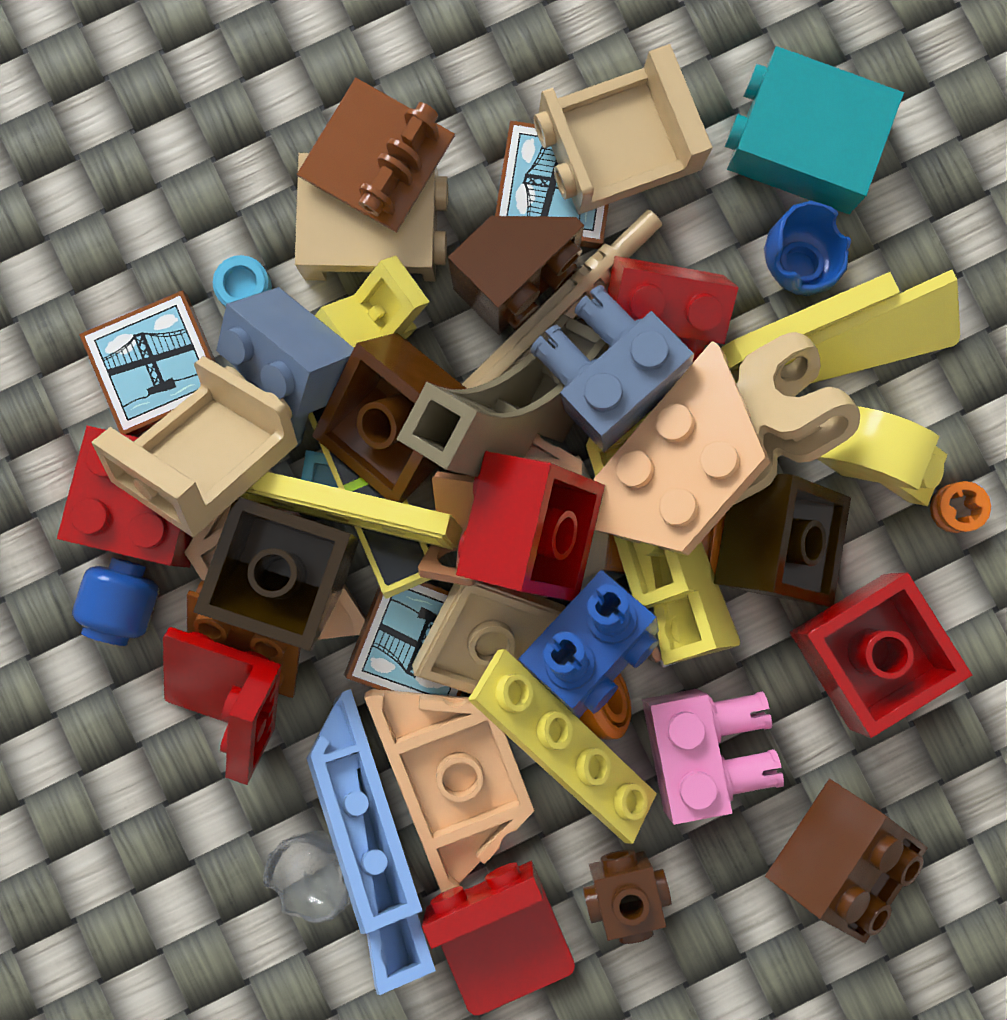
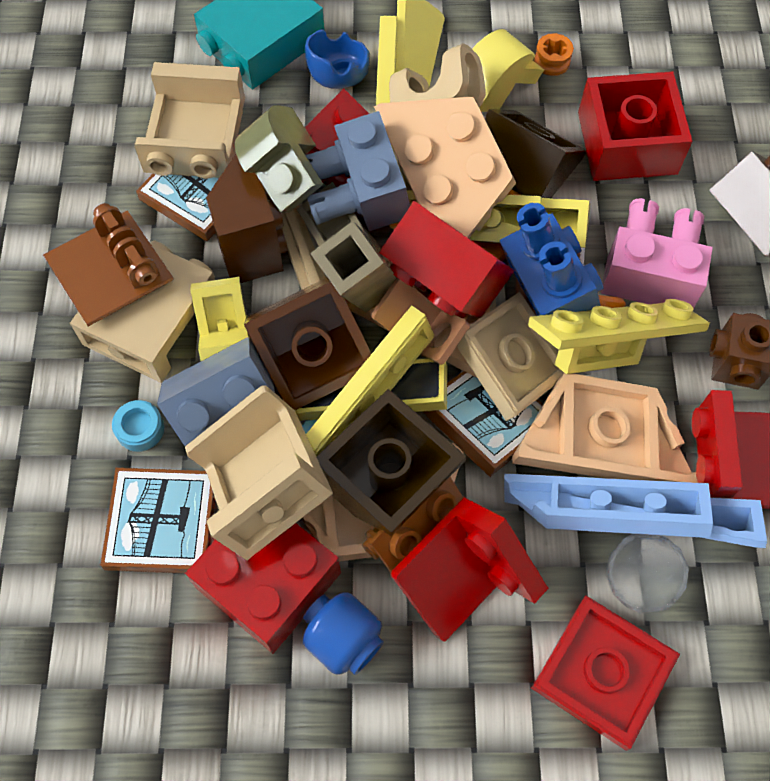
camera: 65 degrees left, 20 degrees down
none -> olive brick [235,105,323,213]
none -> red tile [531,595,680,751]

